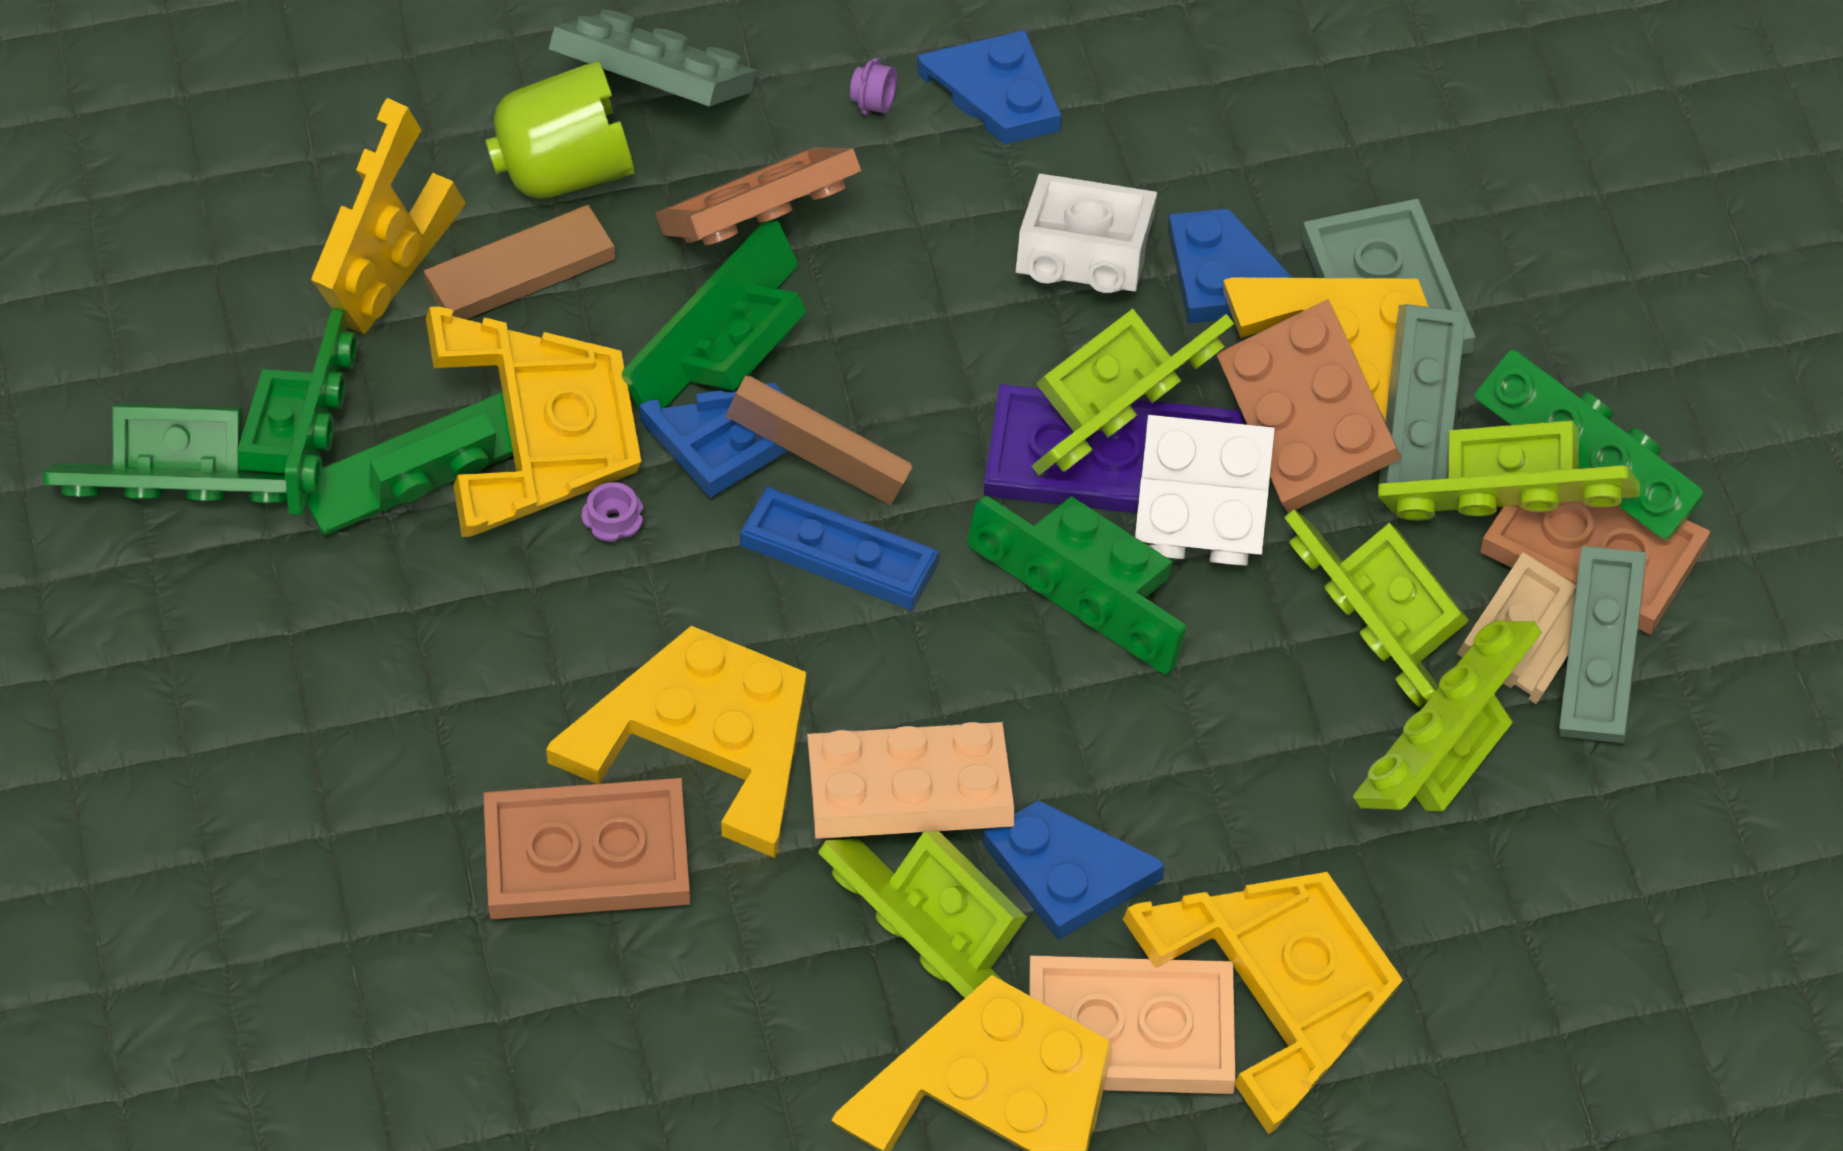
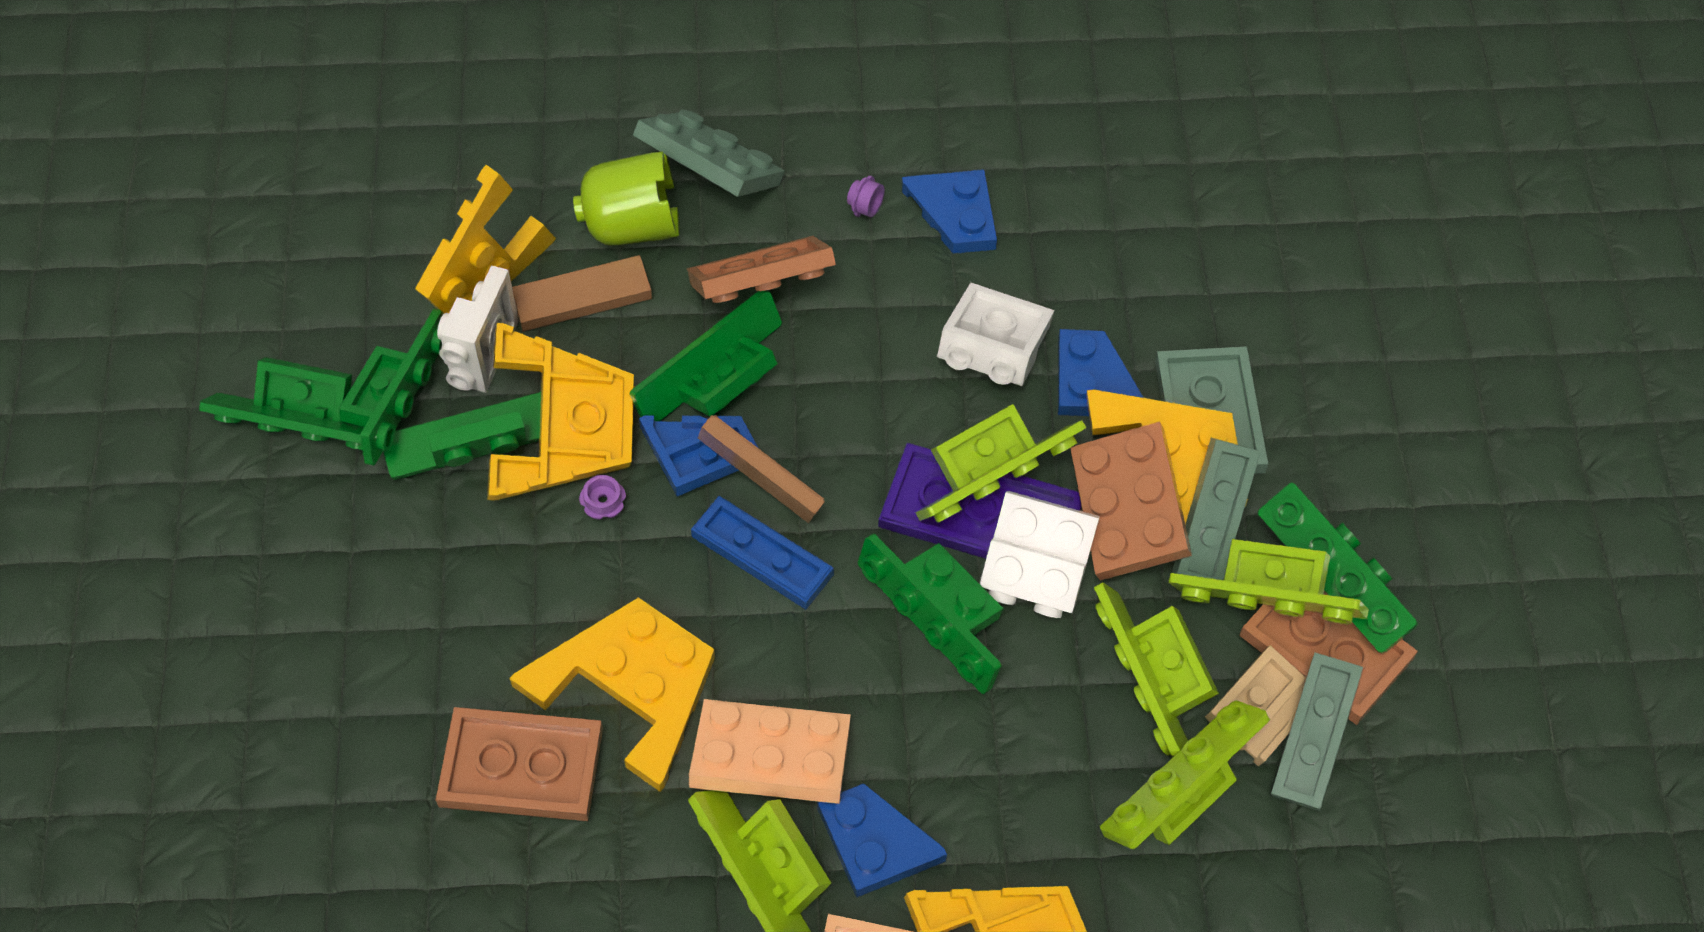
camera: 10 degrees right, 5 degrees up
none -> white plate [437,265,519,393]

